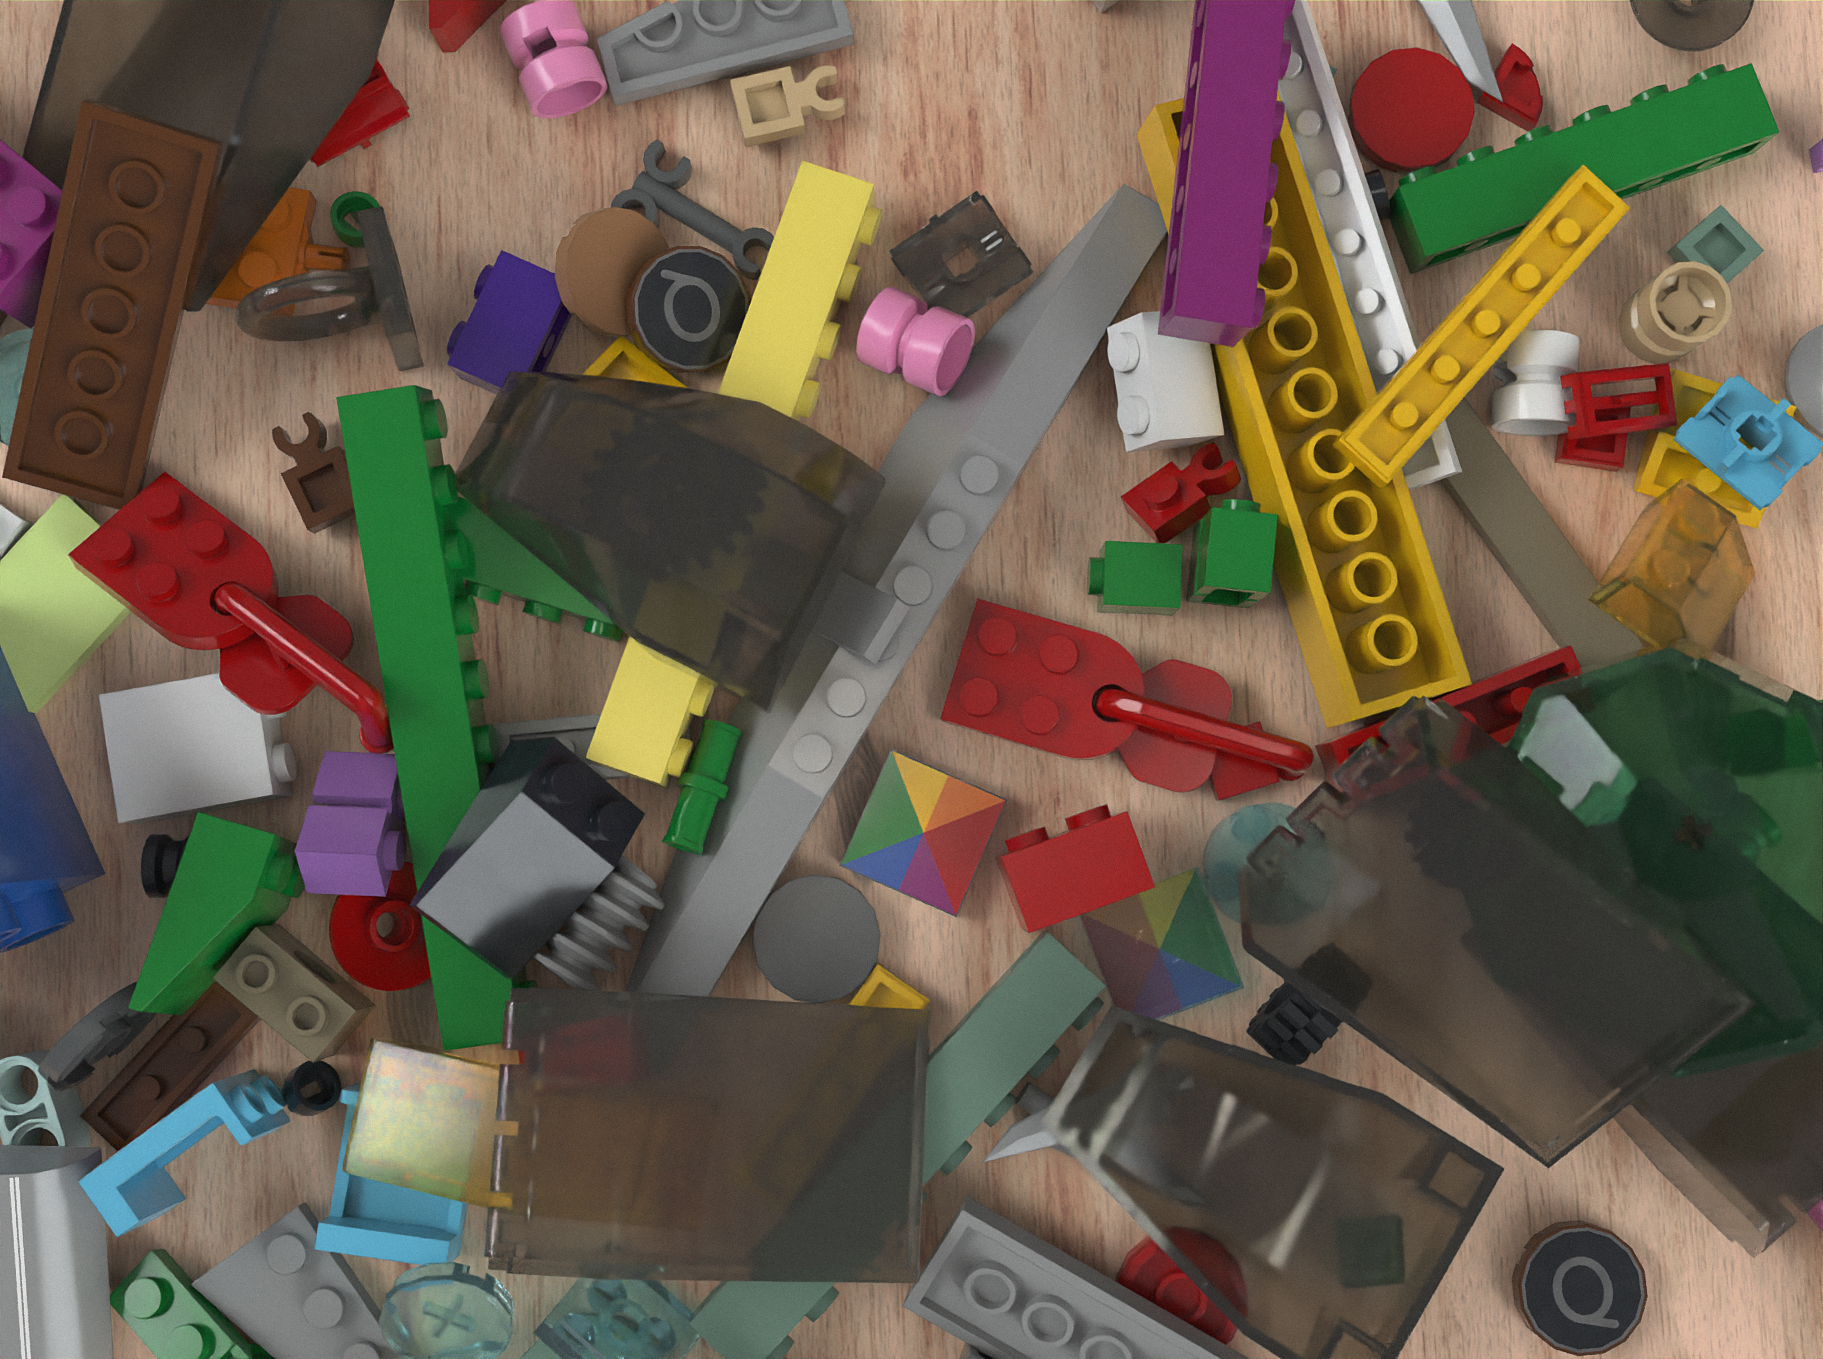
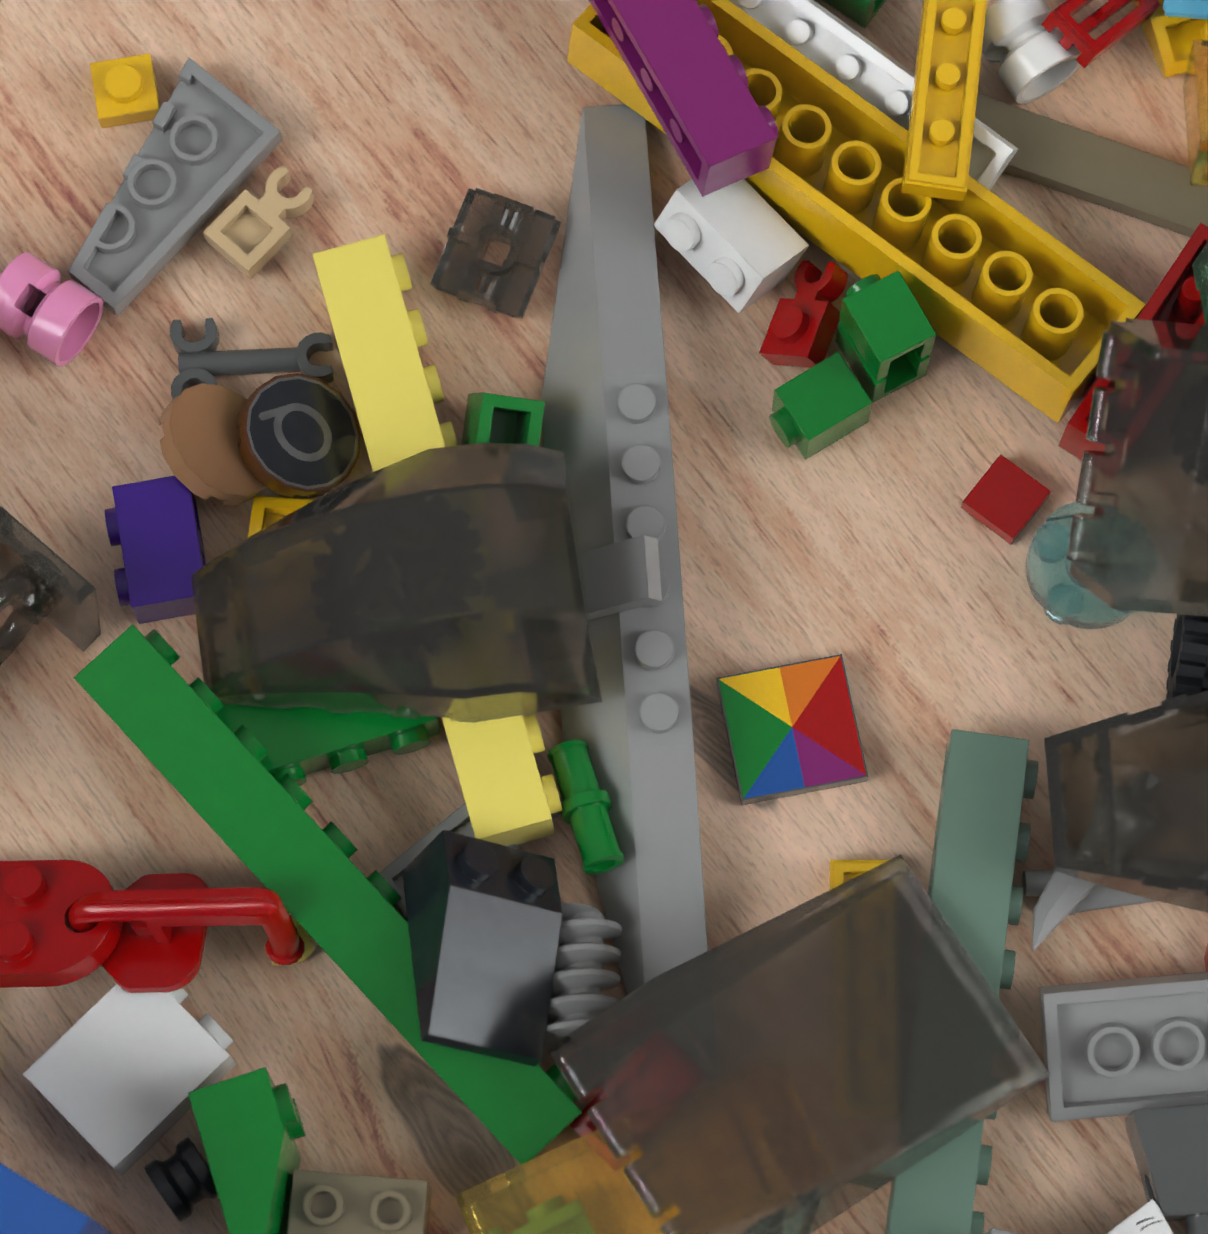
camera: 30 degrees left, 10 degrees down
reddish brown plate [272,412,355,534] -> none
medium lavender piece [295,751,406,896] -> none
red dish [329,862,431,991] -> none
dark grey tile [752,875,881,1004] -> none
bright pink wheel [856,287,975,397] -> none
red plate [940,598,1314,793] -> none
red brick [995,804,1155,933] -> none
clear light blue tile [1079,867,1244,1033] -> none
red tile [1555,407,1631,472] -> none
none -> green brick [460,392,545,465]

